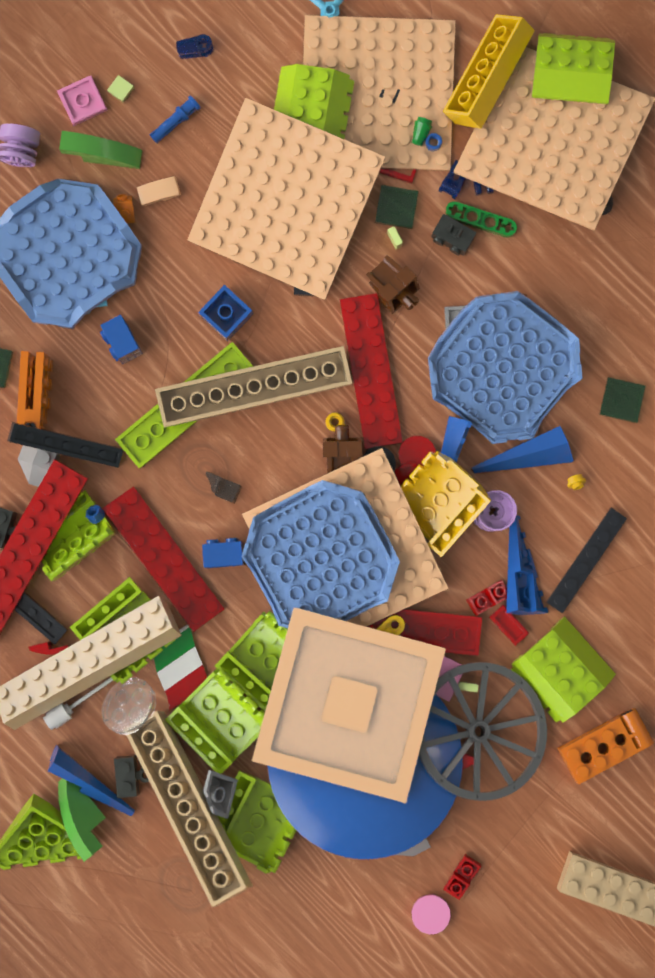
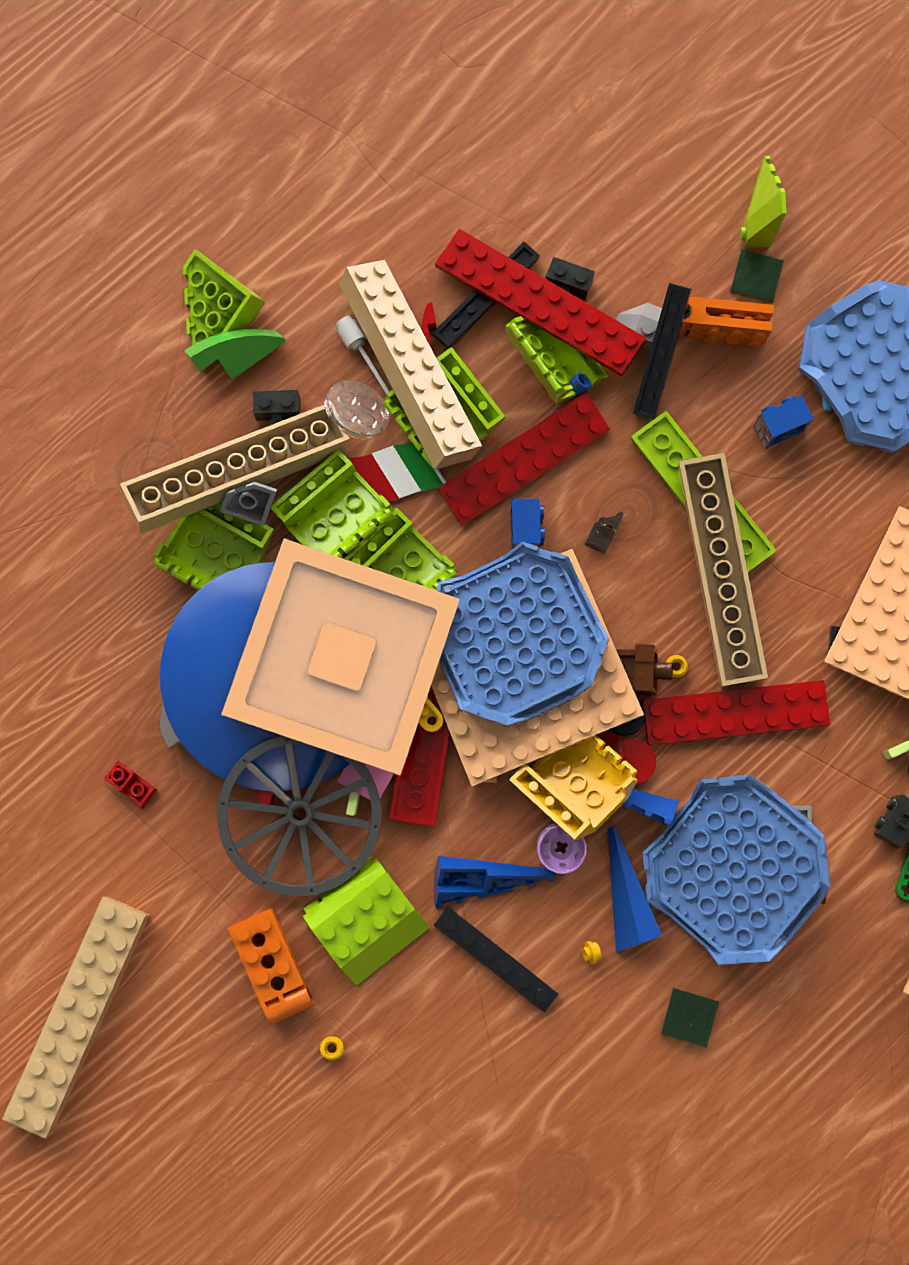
camera: 90 degrees right, 5 degrees down
blue wedge [48,745,135,816] -> none
blue brick [198,285,253,342] -> none
reddish brown piece [366,255,420,314] -> none
bright pink tile [411,894,450,934] -> none
red slope [466,579,507,616] -> none
red tile [489,605,529,646] -> none

